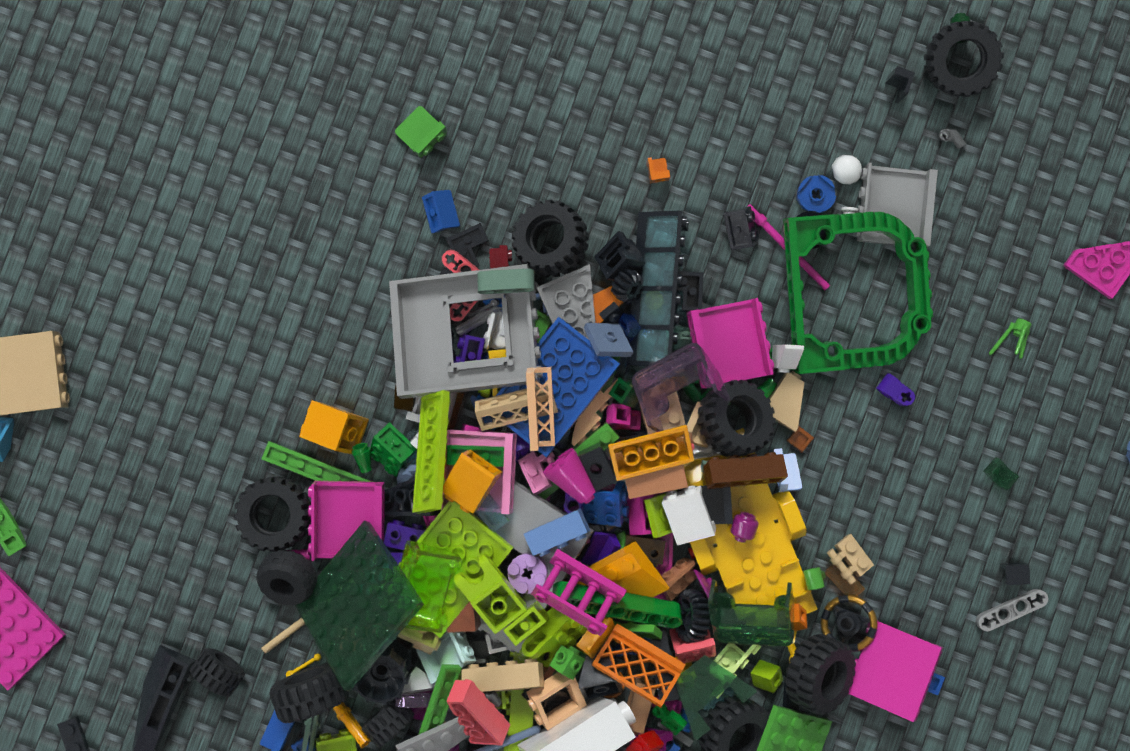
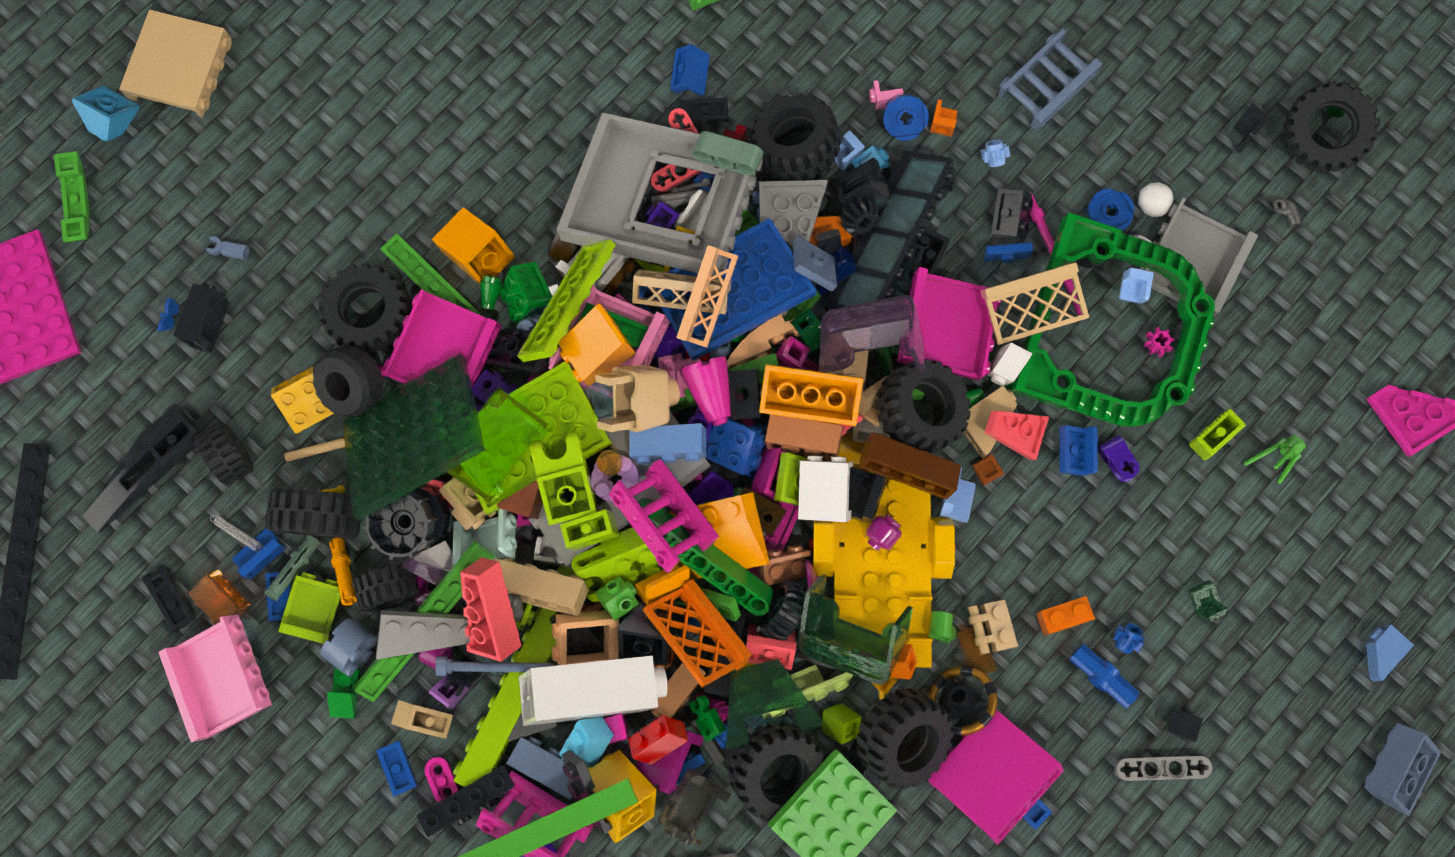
camera: 25 degrees right, 10 degrees down
none -> blue piece [156,298,179,331]
none -> black window [173,283,230,354]
none -> sand blue bar [206,236,250,260]
none -> white piece [210,515,264,552]
none -> yellow bracket [271,366,334,433]
none -> tan piece [595,365,680,432]
none -> clear yellow tile [597,450,623,476]
none -> light blue panel [835,131,865,171]
none -> dark azure bracket [851,145,891,170]
none -> bright pink bracket [869,80,904,110]
none -> blue plate [882,94,929,141]
none -> tan fence [980,263,1089,345]
none -> light blue gear [981,139,1010,167]
none -> blue plate [983,242,1033,263]
none -> coral wing [985,411,1049,460]
none -> sand blue fence [998,29,1102,132]
none -> orange brick [1036,596,1095,636]
none -> blue bracket [1060,425,1098,476]
none -> blue piece [1069,643,1140,709]
none -> blue gear [1113,623,1145,654]
none -> light blue panel [1119,268,1154,304]
none -> dark pink gear [1143,327,1175,358]
none -> lime brick [1189,409,1246,461]

